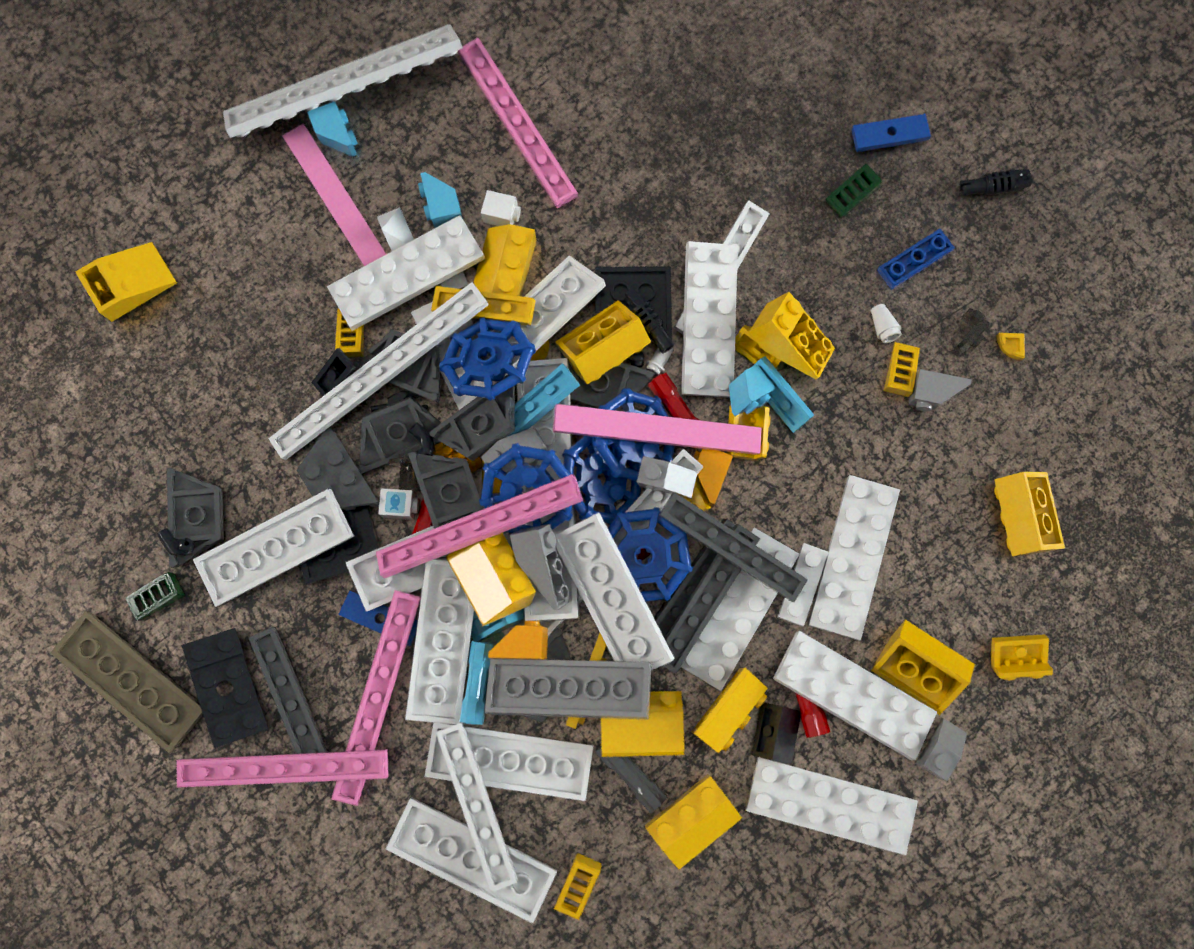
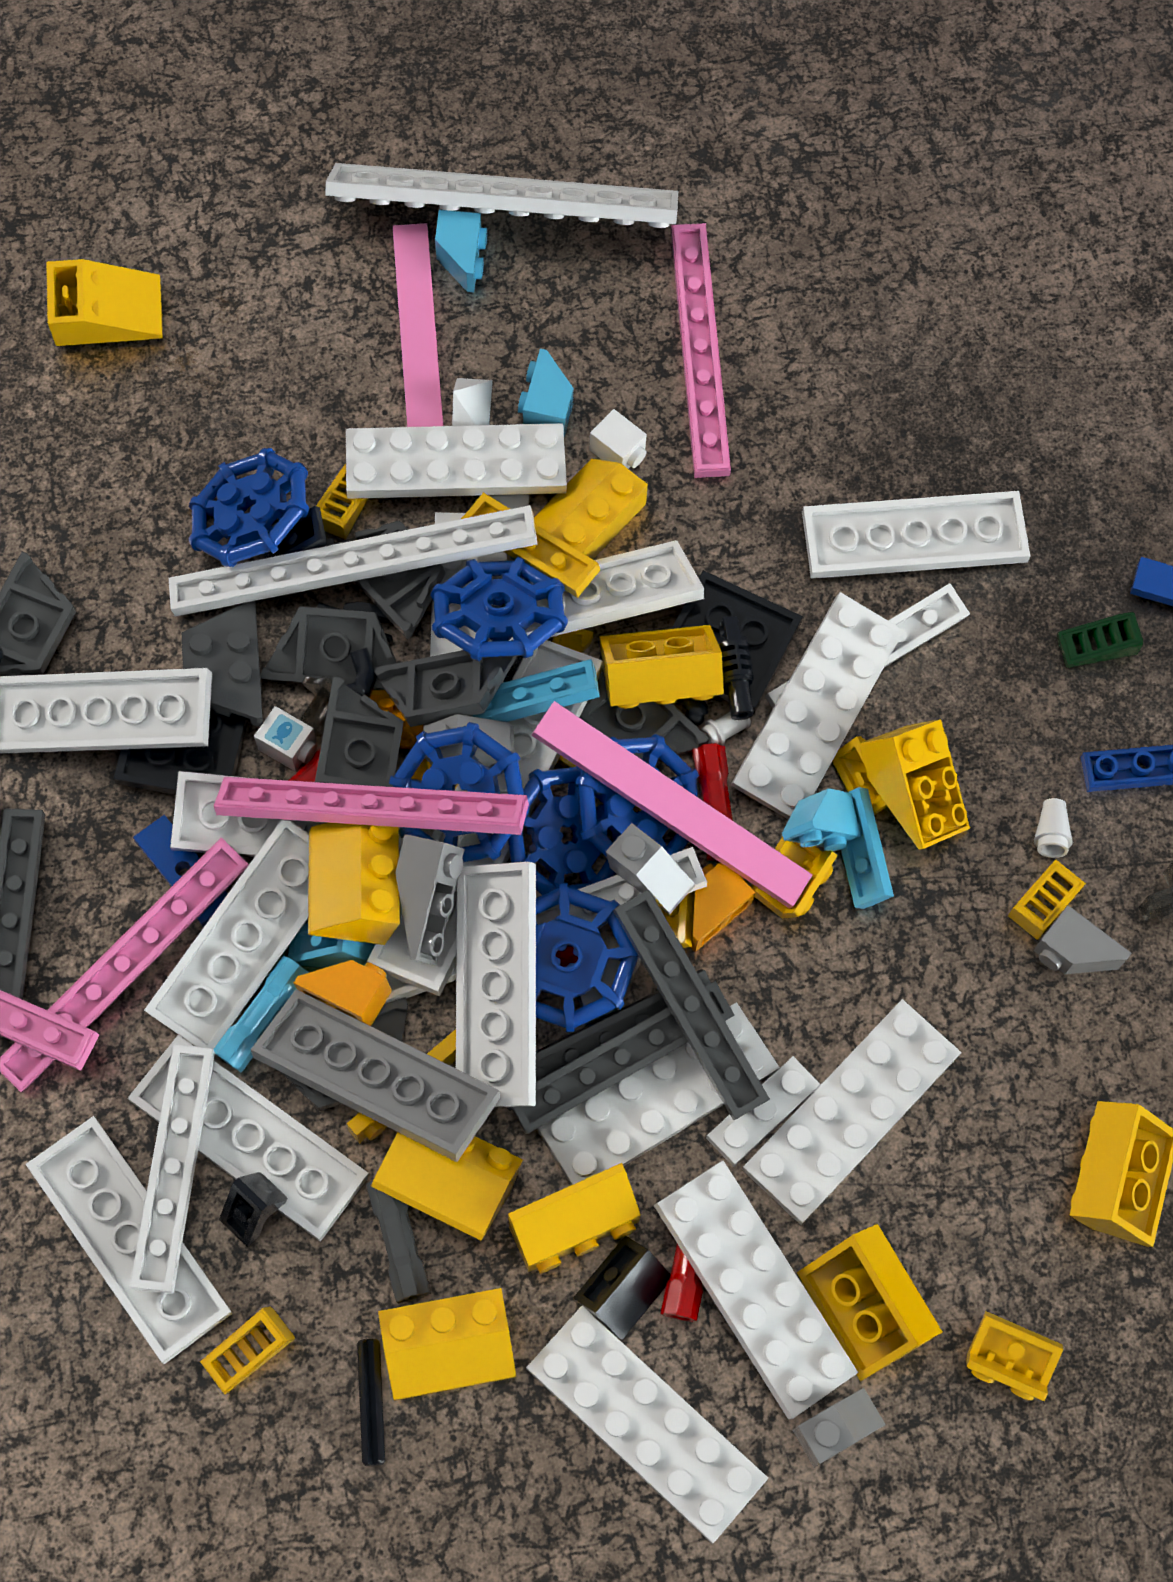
camera: 20 degrees right, 10 degrees down
none -> blue plate [189,448,309,567]
none -> black slope [219,1172,288,1247]
none -> black axle [357,1338,385,1466]
none -> white plate [802,491,1030,579]

